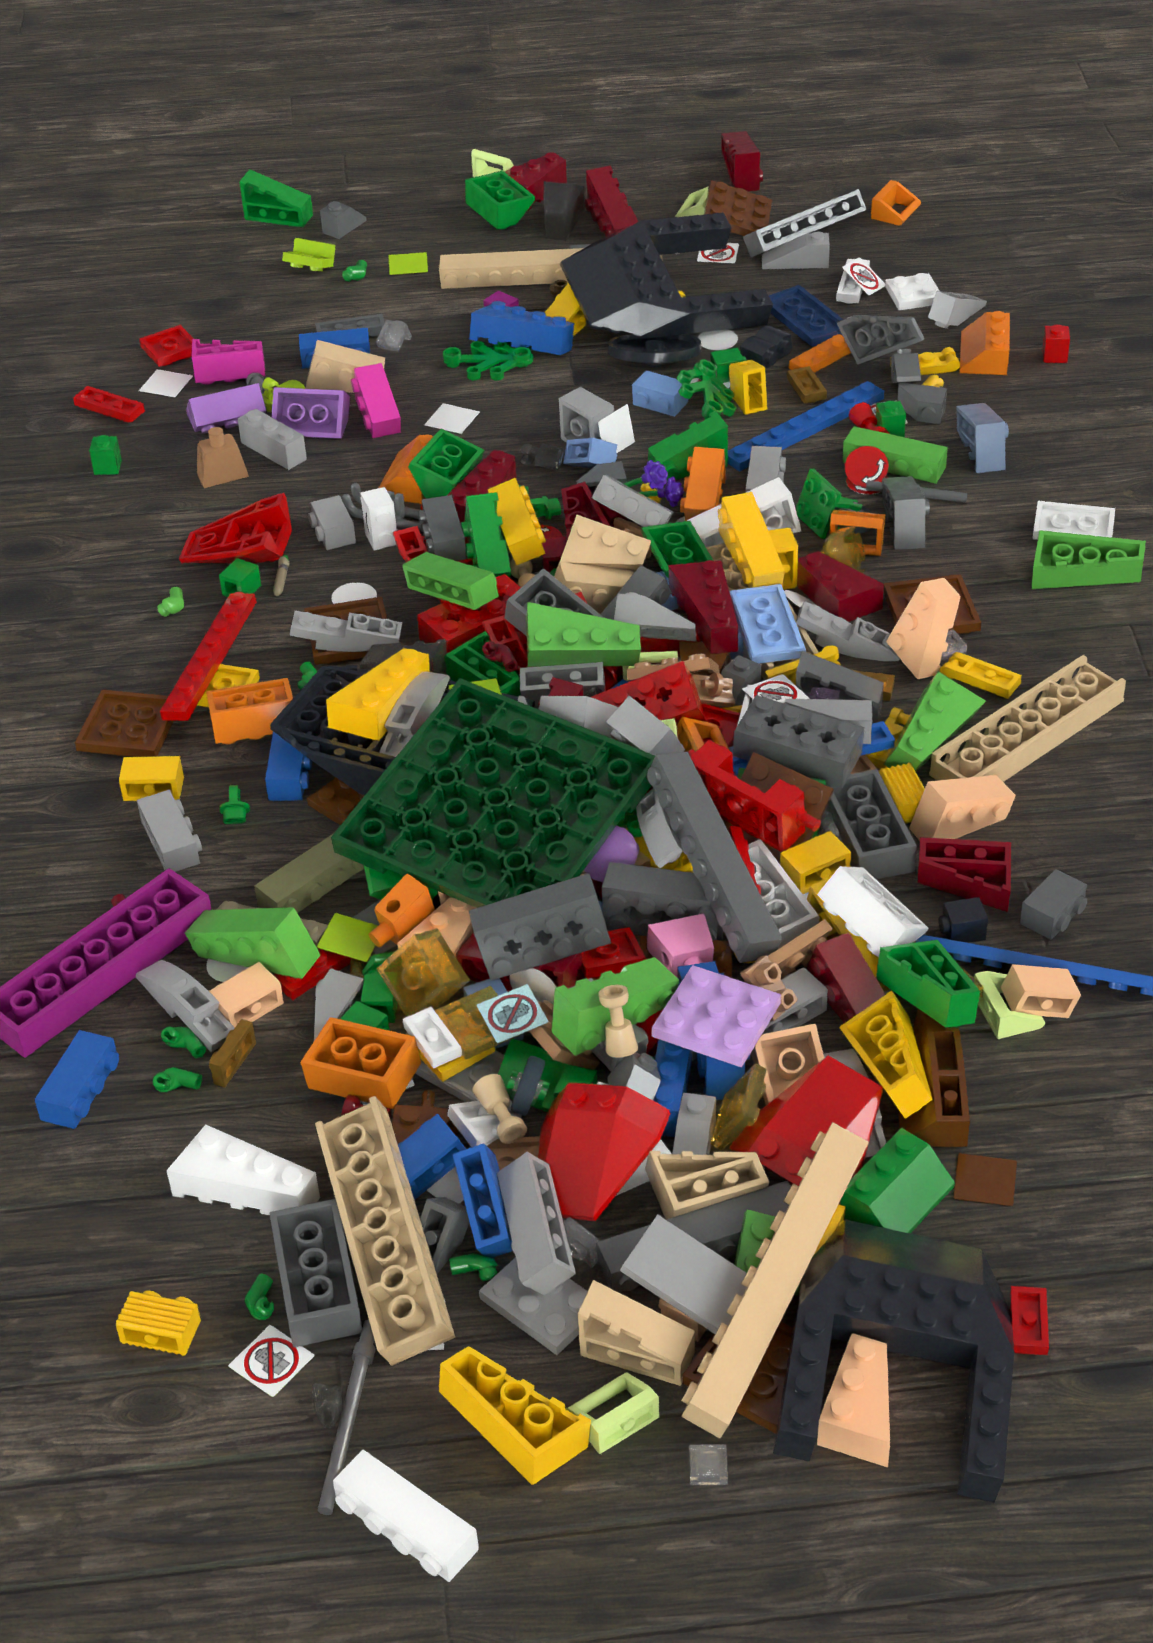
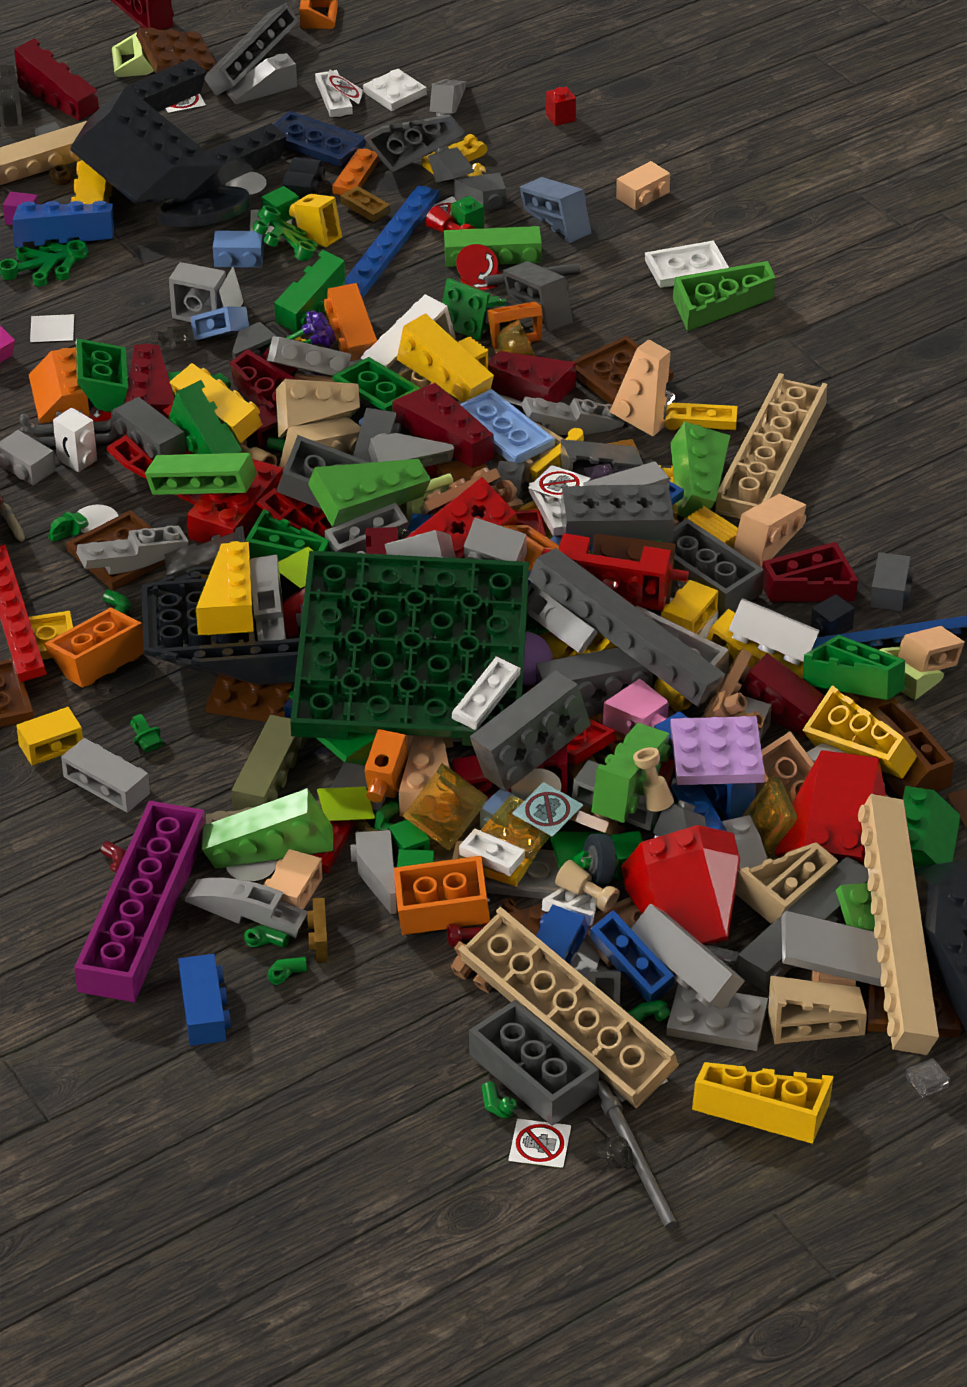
camera: 30 degrees left, 0 degrees up
yellow brick [116,1290,201,1356] -> none
white wedge [167,1125,320,1215] -> none
blue brick [265,732,312,801] -> none
white brick [333,1450,479,1582] -> none
dark red arm [482,641,518,672] -> none
yellowish green tile [566,1372,659,1454] -> none
light grey brick [745,446,786,493] -> none
orange slope [960,311,1010,375] -> none
none -> green piece [48,512,89,542]
none -> white tile [452,657,521,730]
none -> light nougat brick [616,161,670,210]

